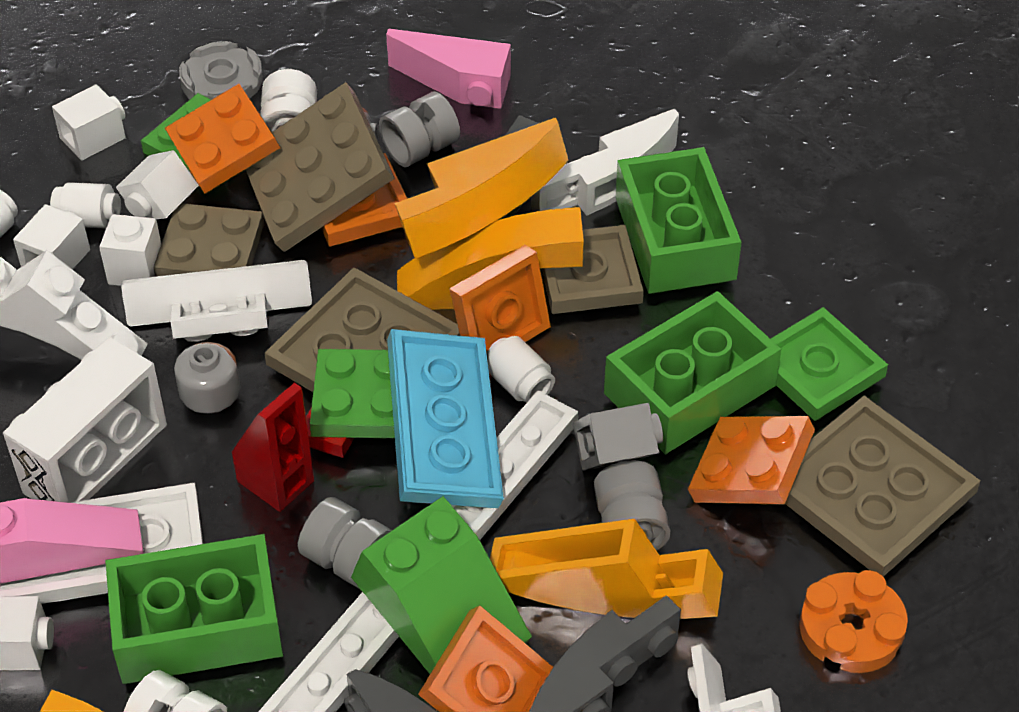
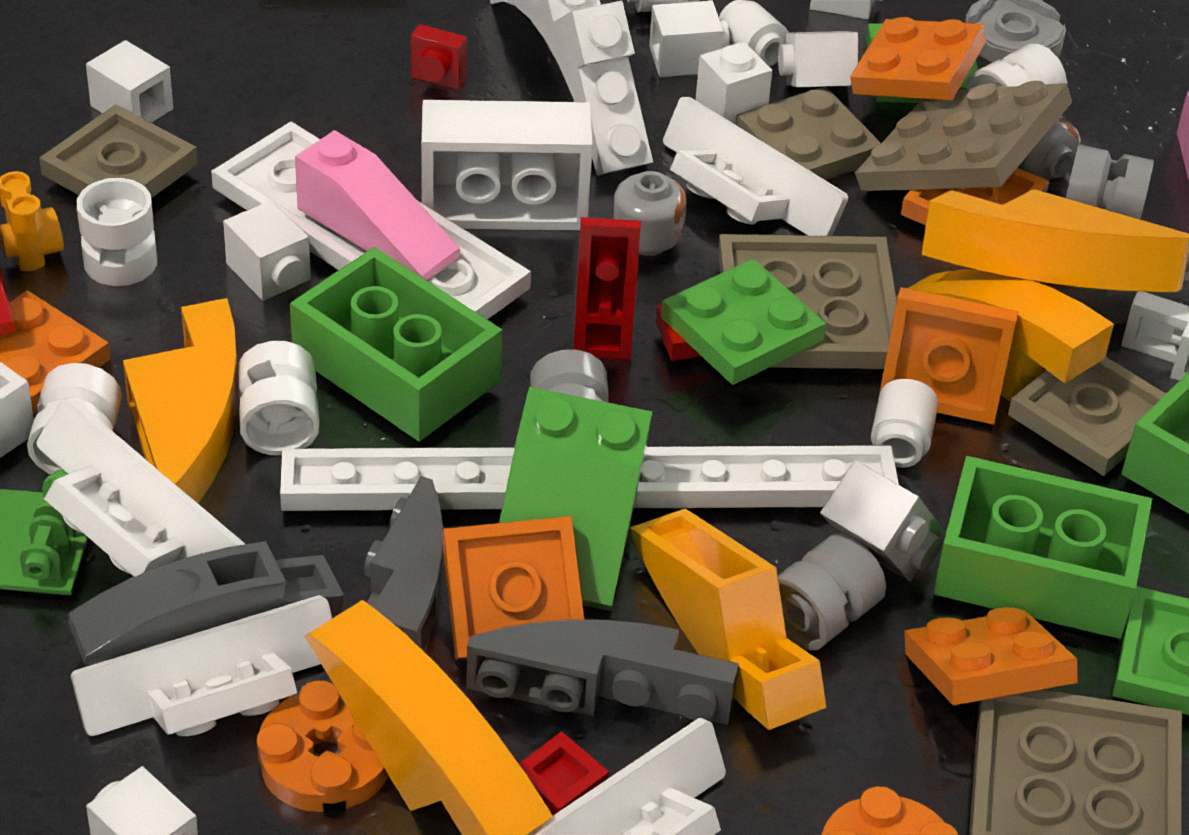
camera: 50 degrees right, 5 degrees down
medium azure tile [387,329,504,508] -> none

